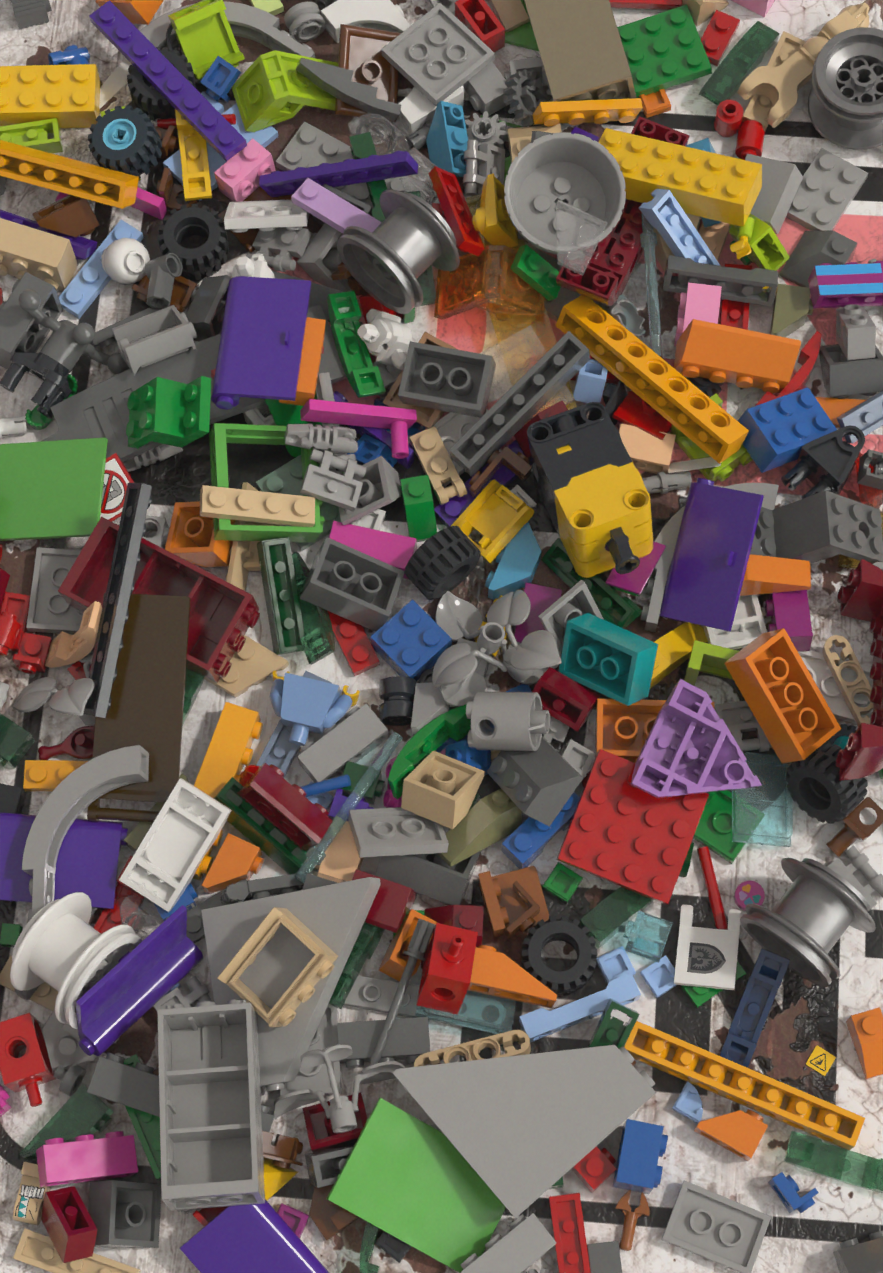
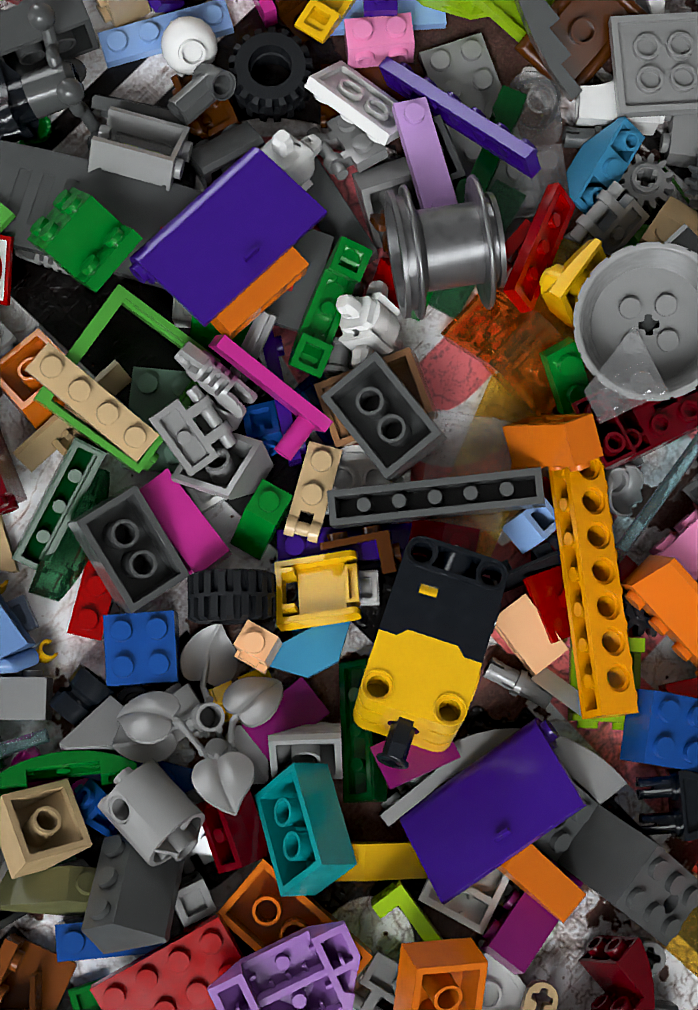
camera: 35 degrees right, 10 degrees up
none -> light nougat brick [233,620,283,674]
none -> orange brick [502,413,603,472]

